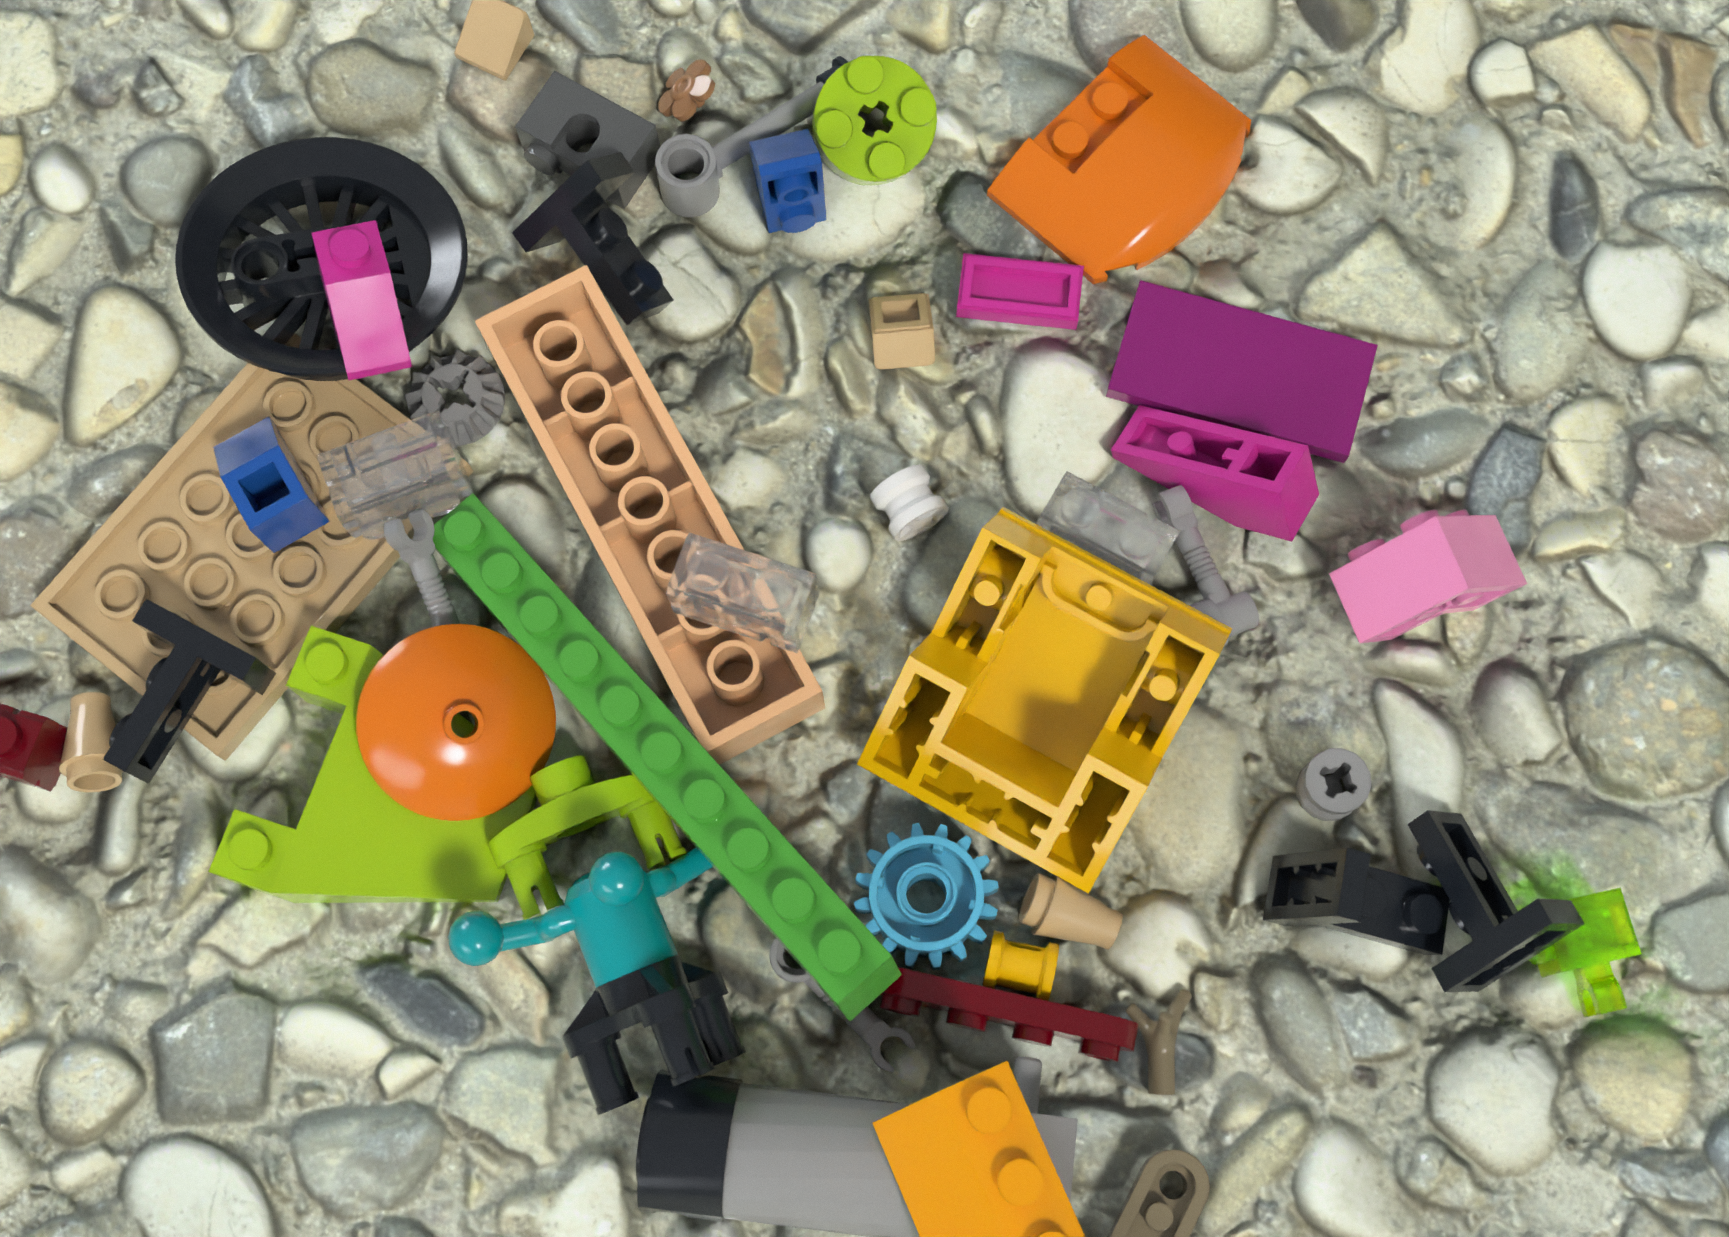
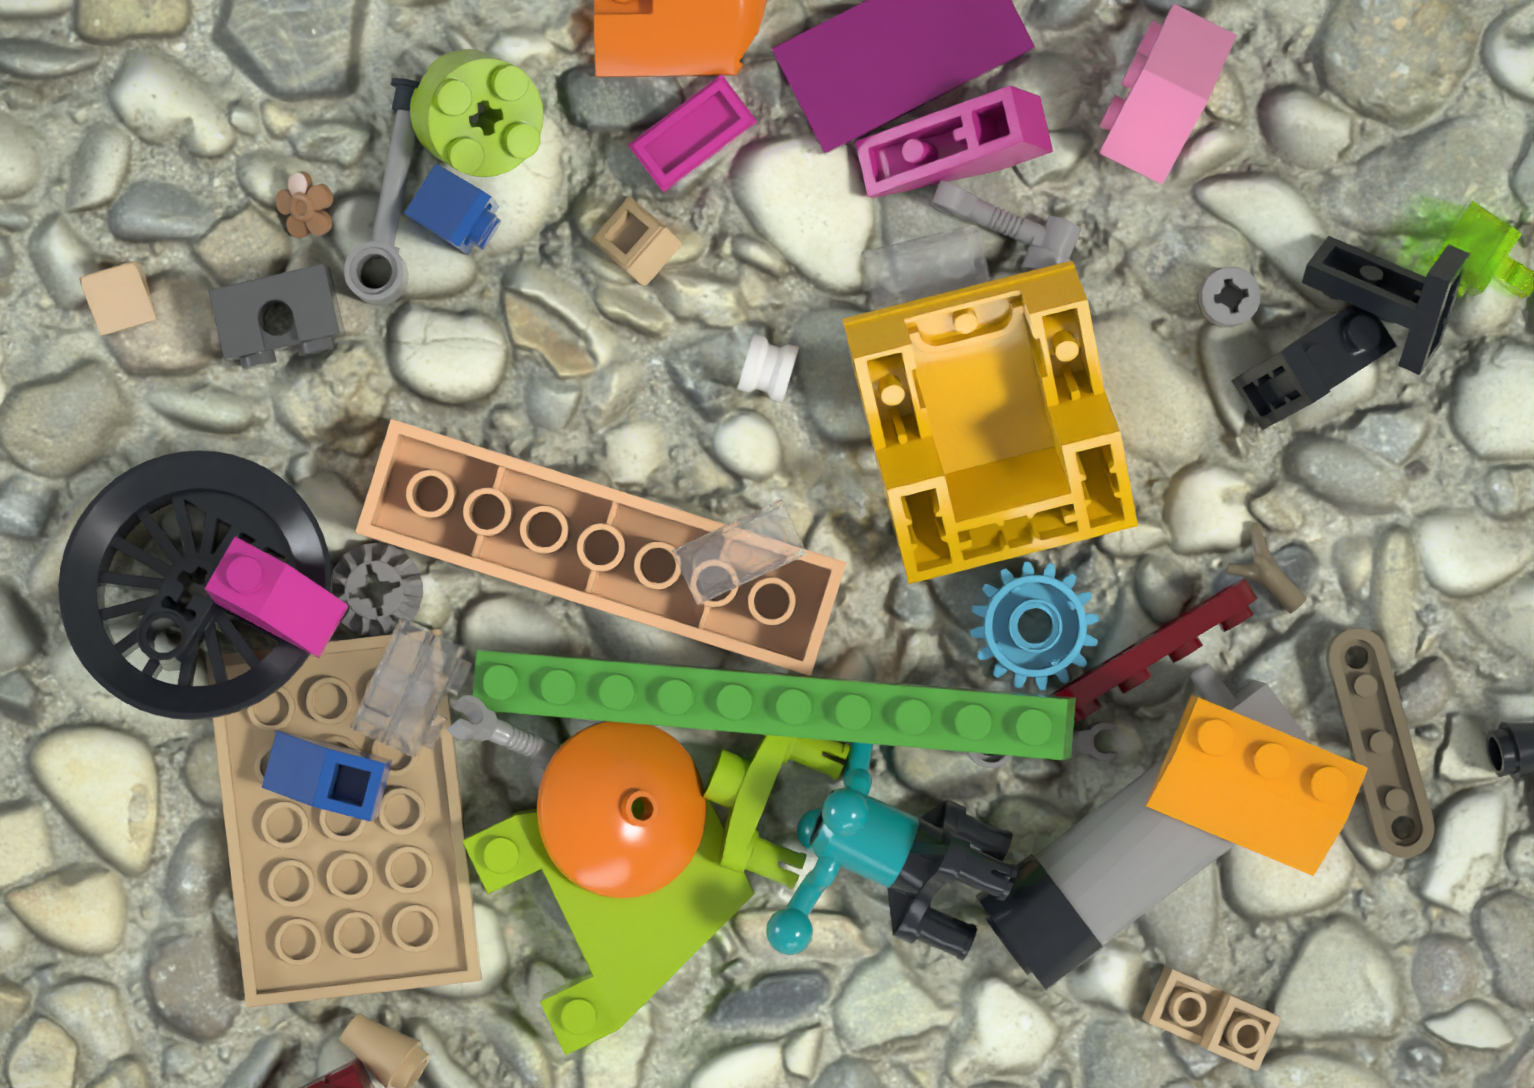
camera: 45 degrees left, 15 degrees up
black bracket [102,599,276,784] -> none
black bracket [512,152,674,326] -> none
yellow bush [982,930,1059,1001] -> none
tan cone [1019,872,1123,950] -> none

